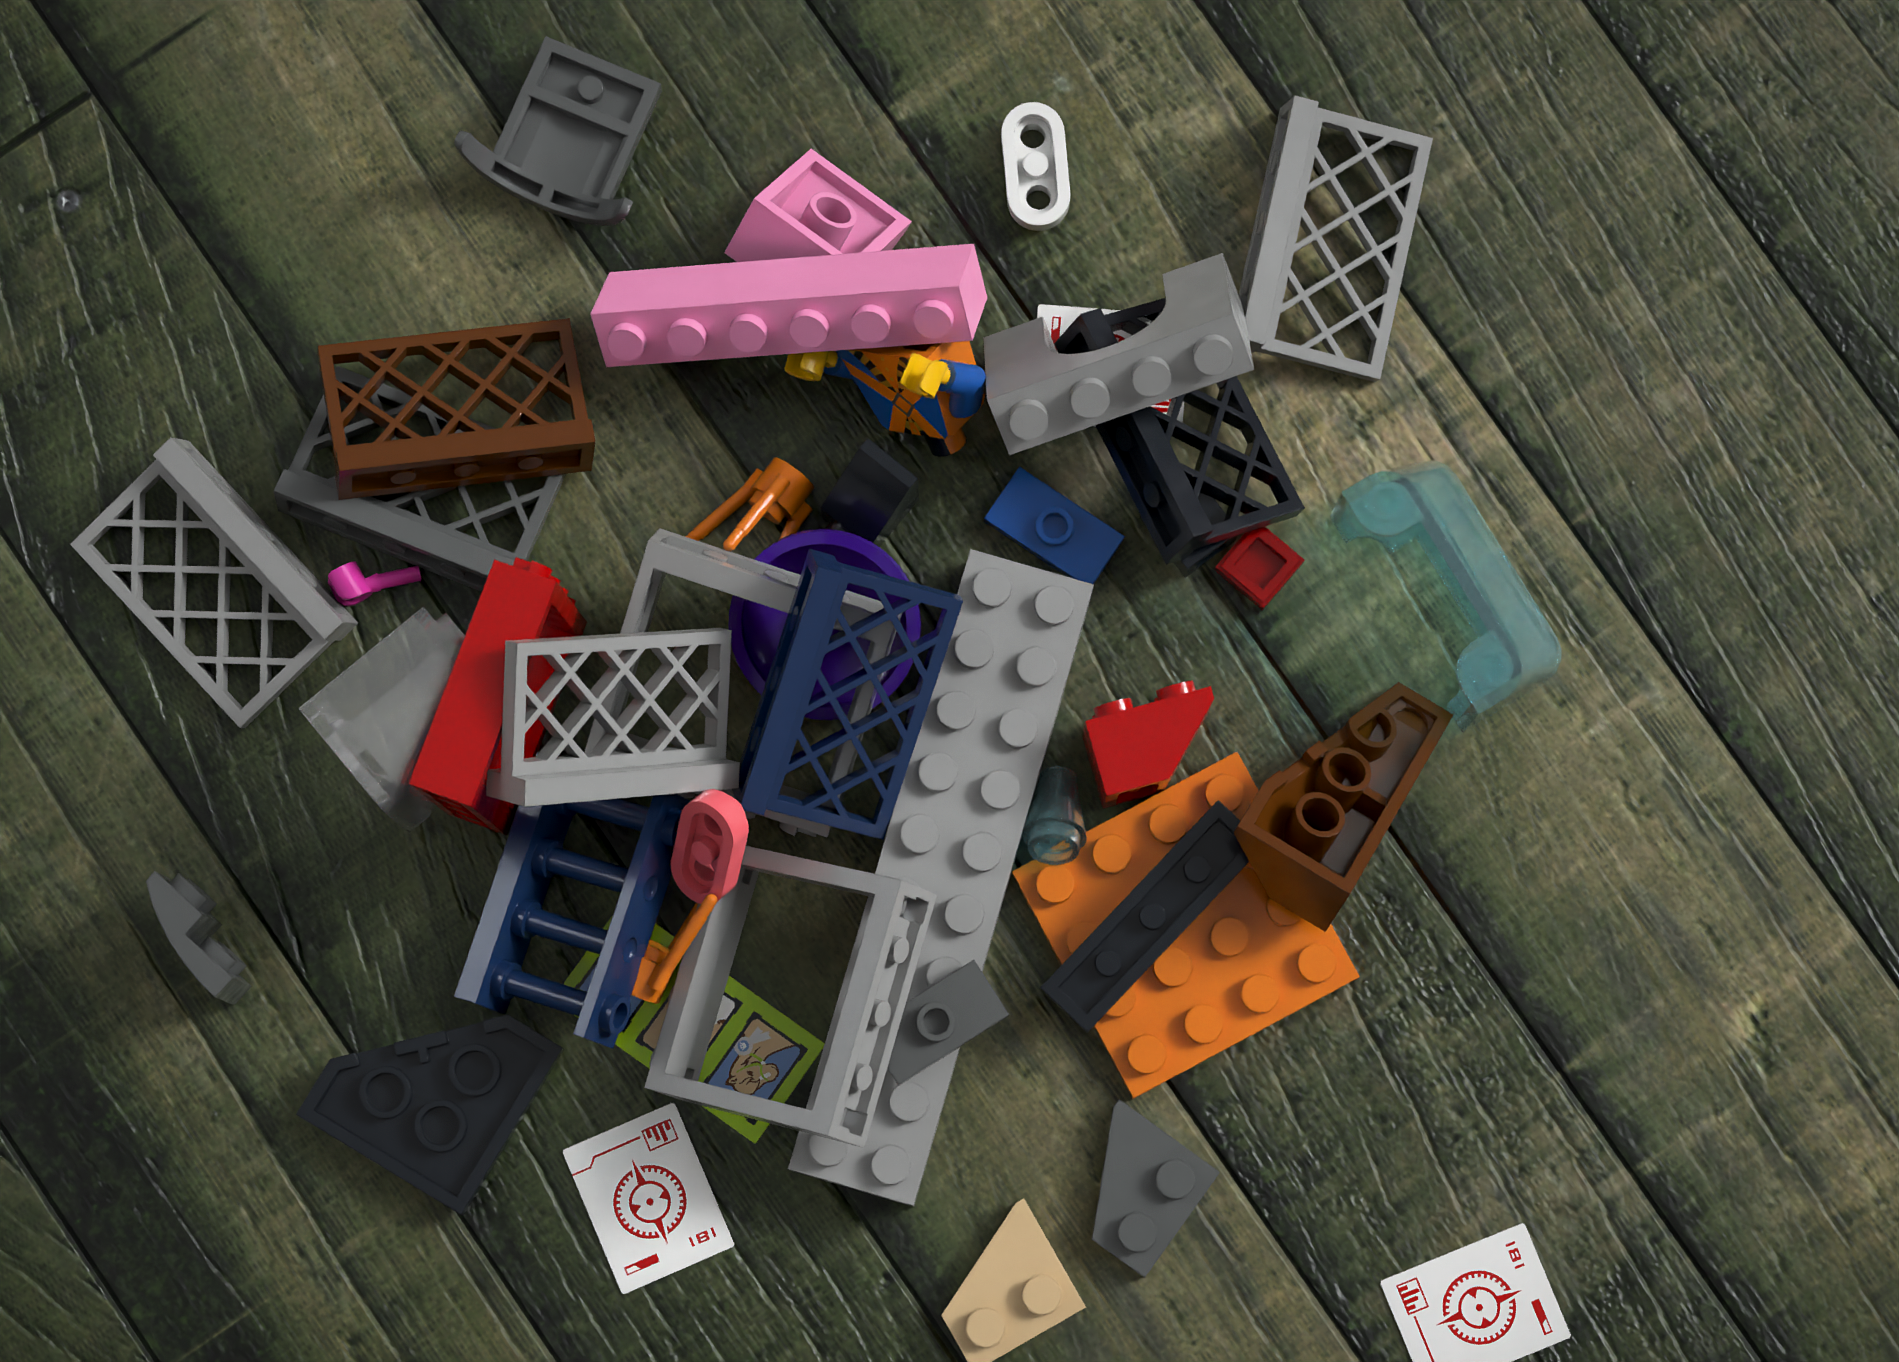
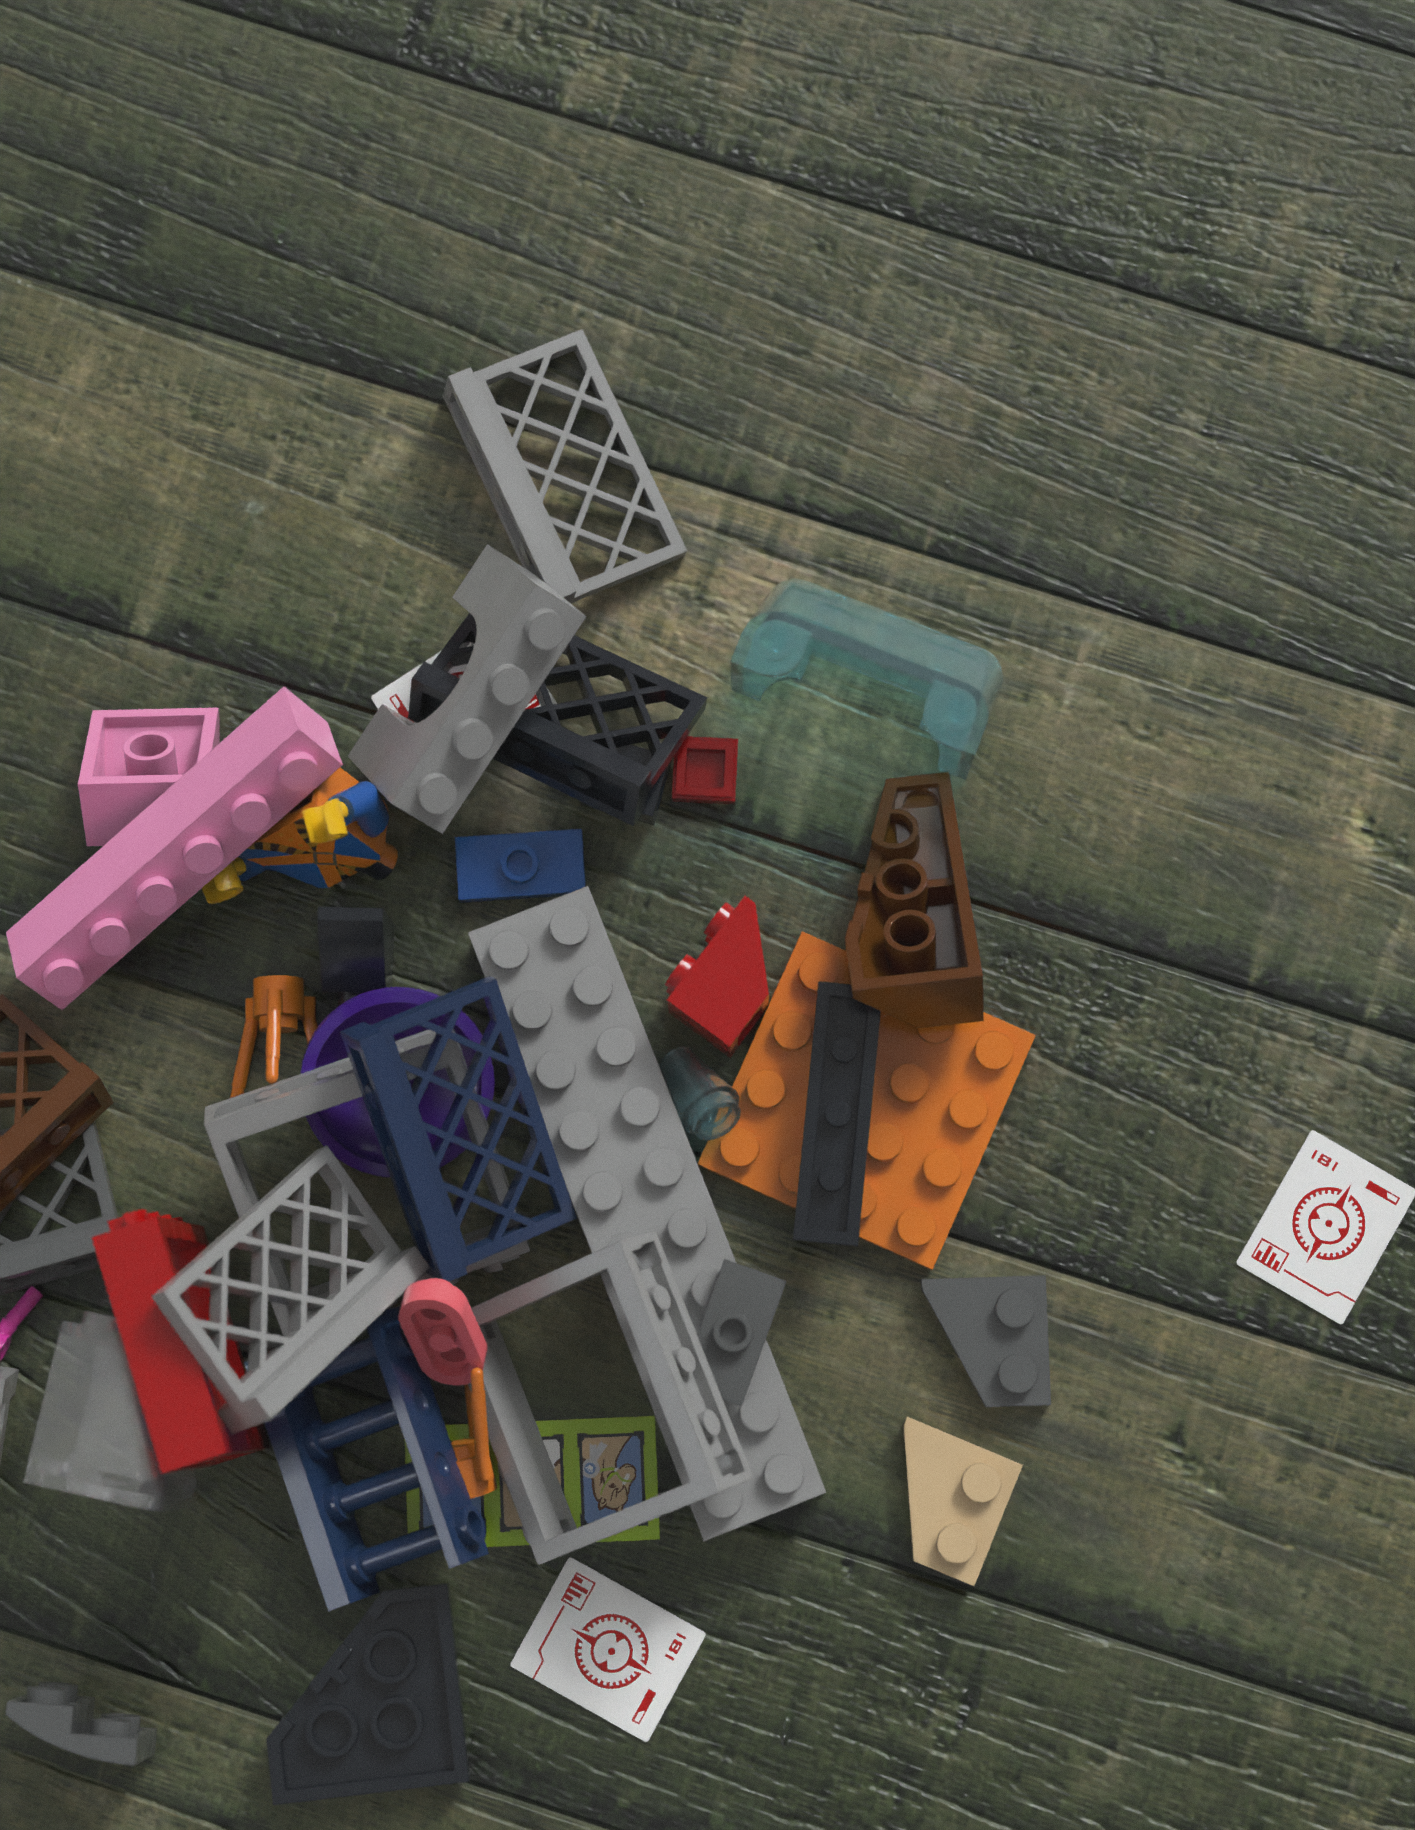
camera: 35 degrees left, 0 degrees up
white plate [1001,102,1070,231] -> none

